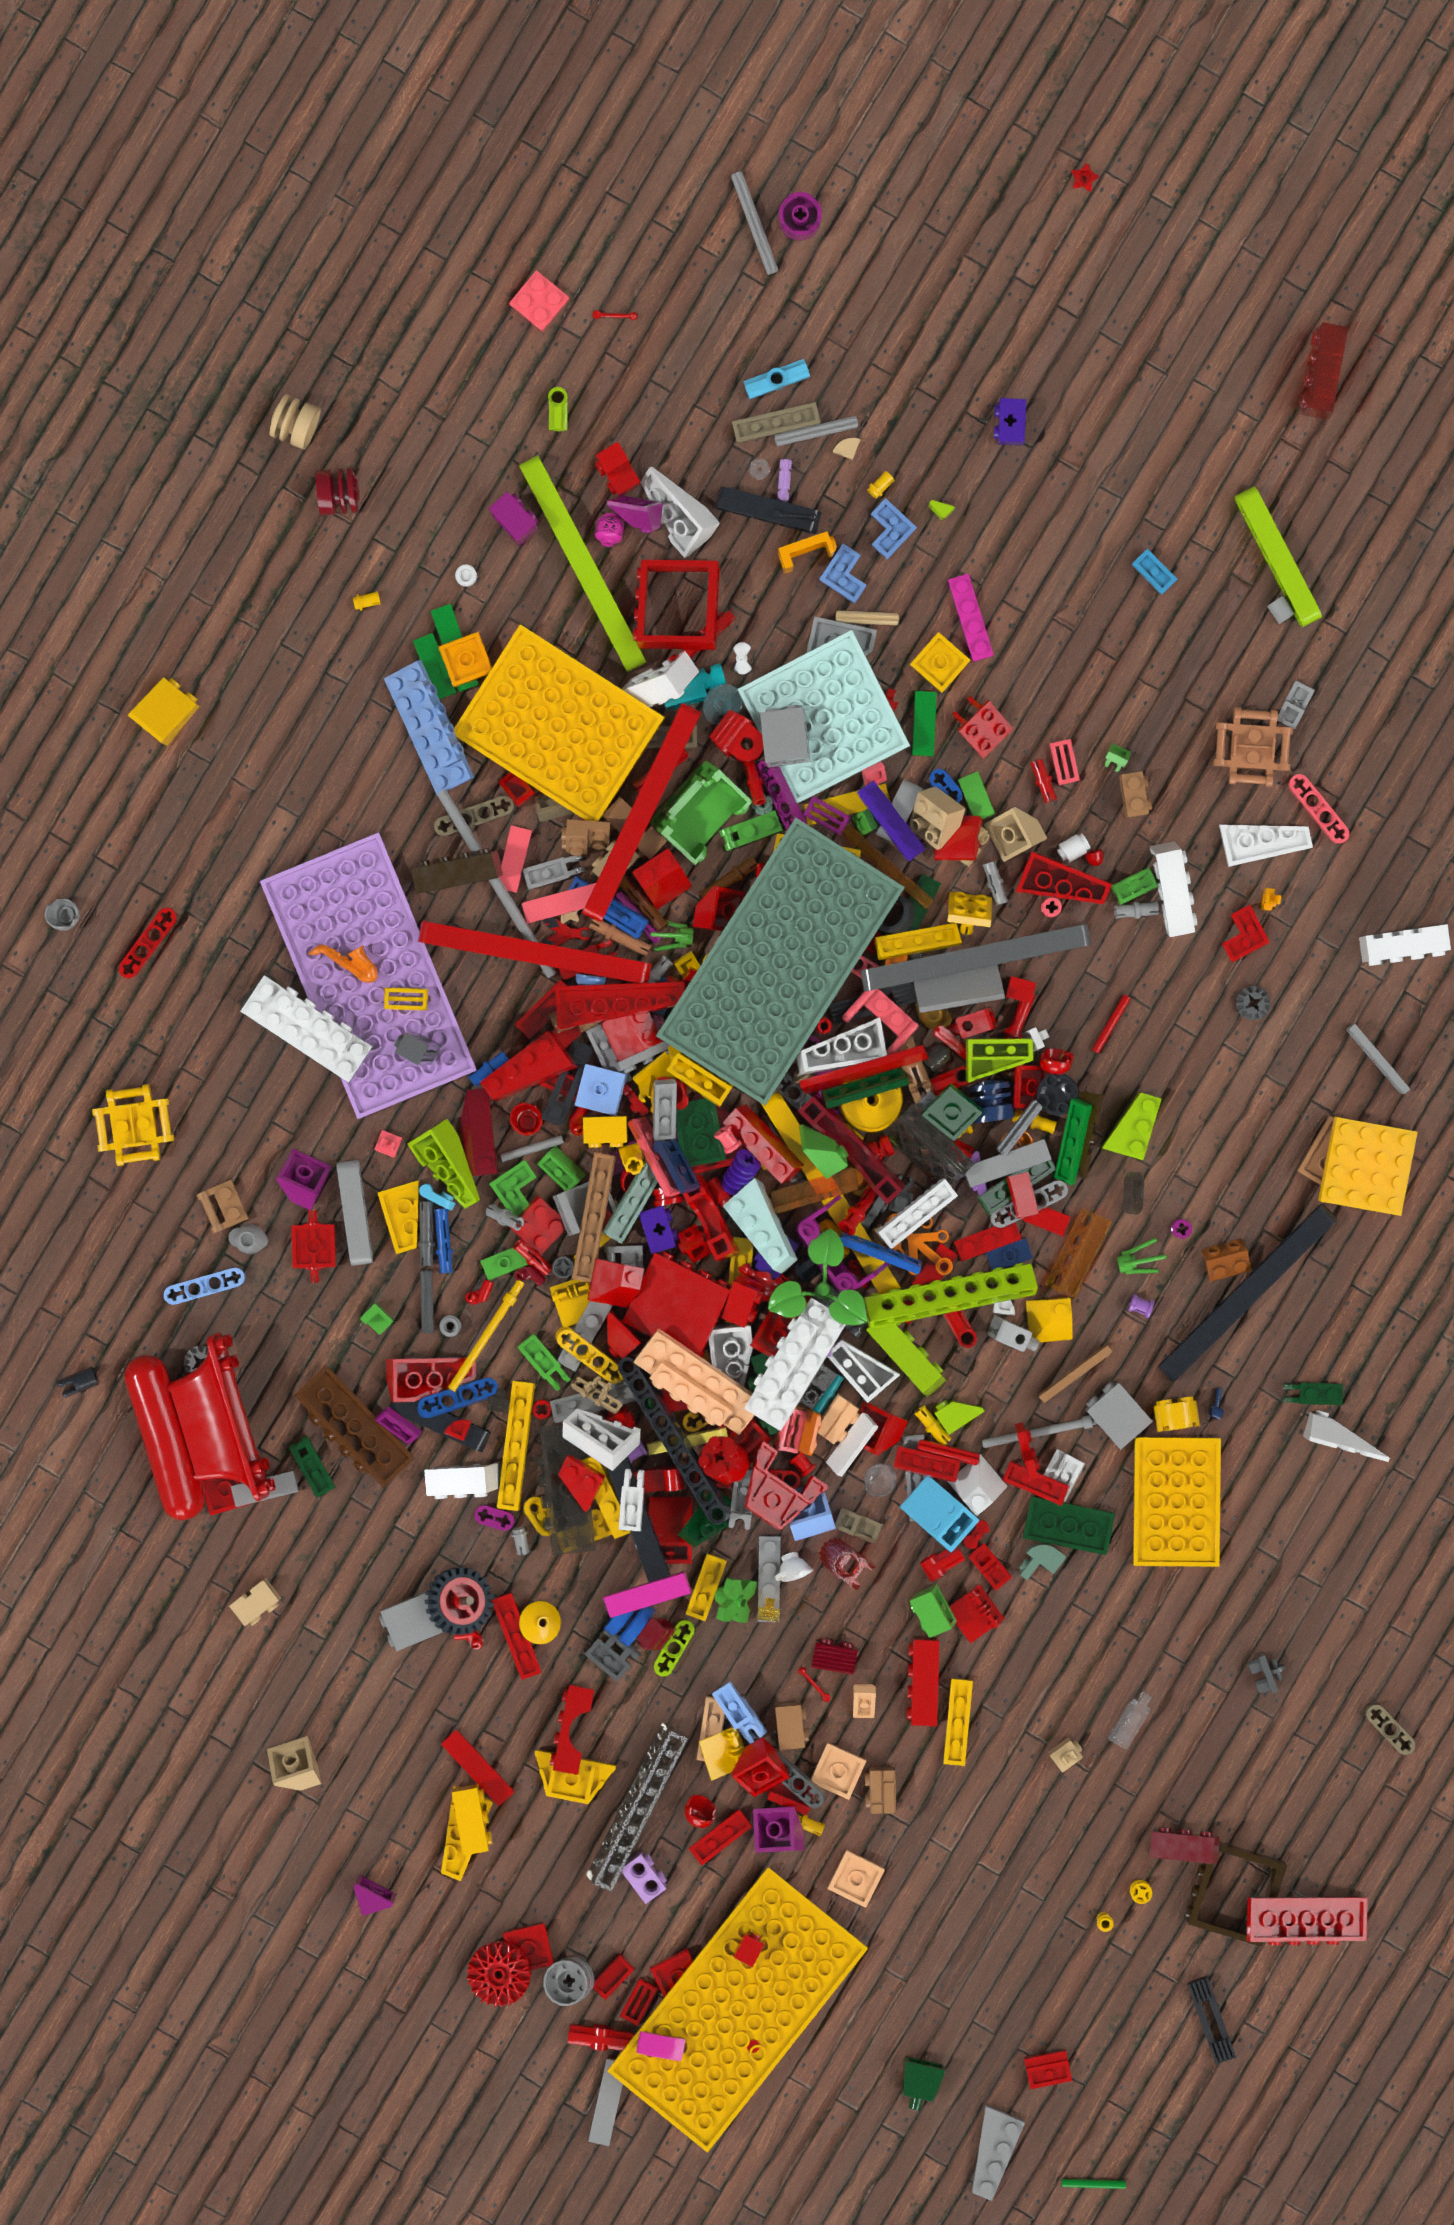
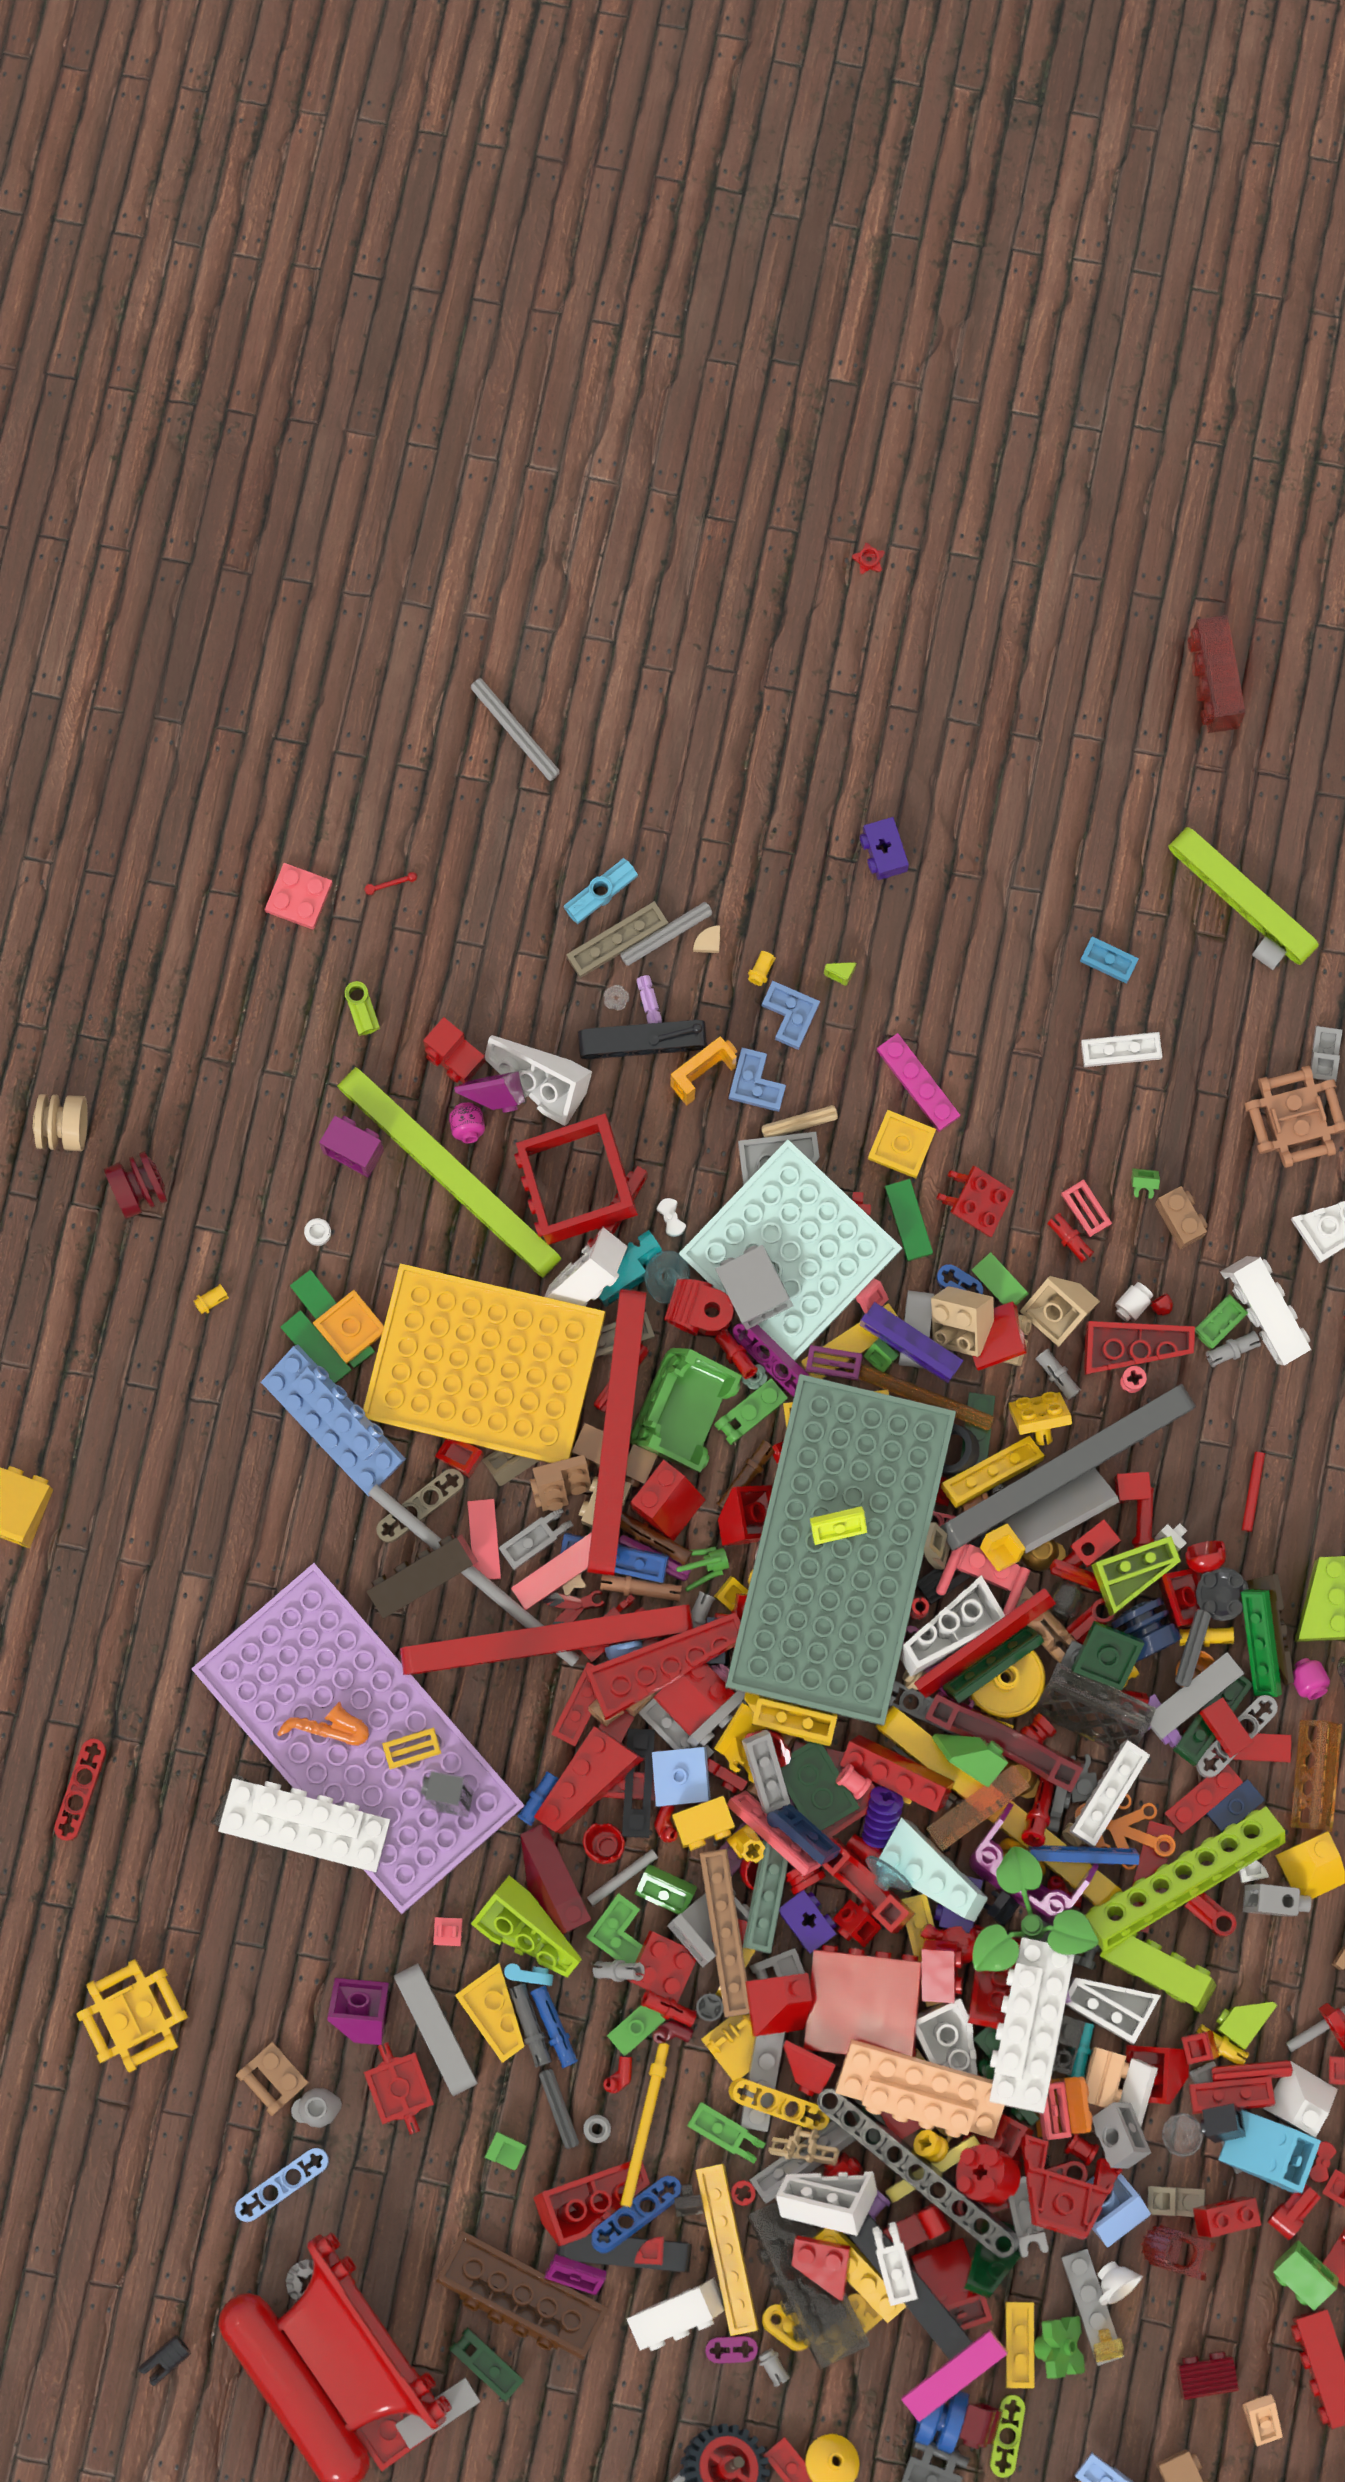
camera: 15 degrees left, 10 degrees down
magenta brick [778,192,822,241] -> none
red hinge [798,1667,831,1702] -> none
none -> neon yellow plate [810,1506,867,1545]
none -> clear light blue dish [865,1856,912,1892]
none -> yellow wheel [913,2130,949,2163]
none -> dark tan slope [924,1523,950,1570]
none -> yellow panel [980,1523,1025,1571]
none -> white tile [1081,1032,1162,1067]
none -> light grey brick [1092,2102,1151,2169]
none -> red slope [1181,2030,1219,2065]
none -> red brick [1193,2196,1261,2238]
none -> black brick [1200,2103,1246,2143]
none -> dark pink head [1293,1658,1330,1700]

